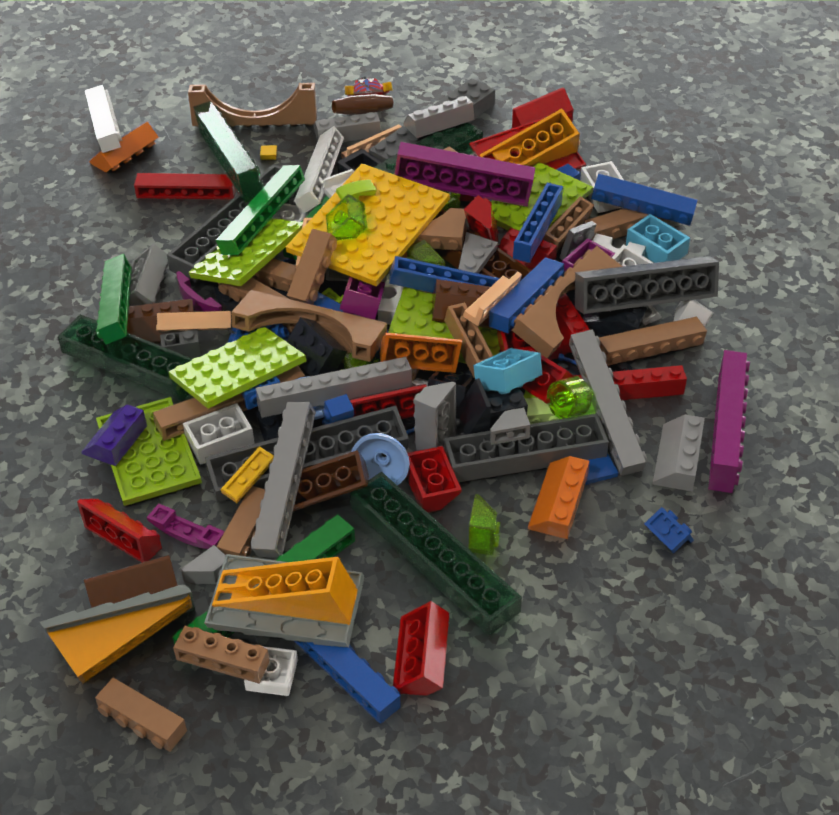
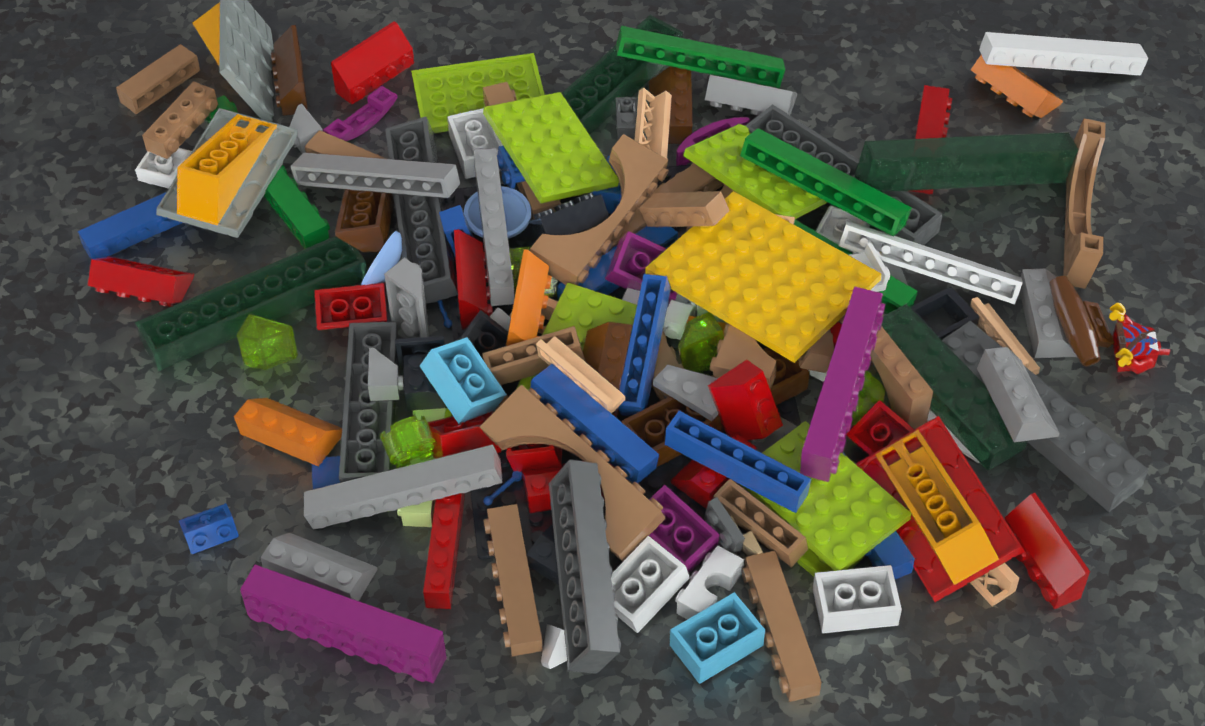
camera: 100 degrees right, 5 degrees up
dark purple slope [82,405,147,466] -> none
yellow tile [220,446,274,503] -> none
yellow tile [260,145,277,160] -> none
clear neon green slope [326,194,367,240] -> none
lime slope [336,180,377,202] -> none
blue brick [591,173,697,226] -> none

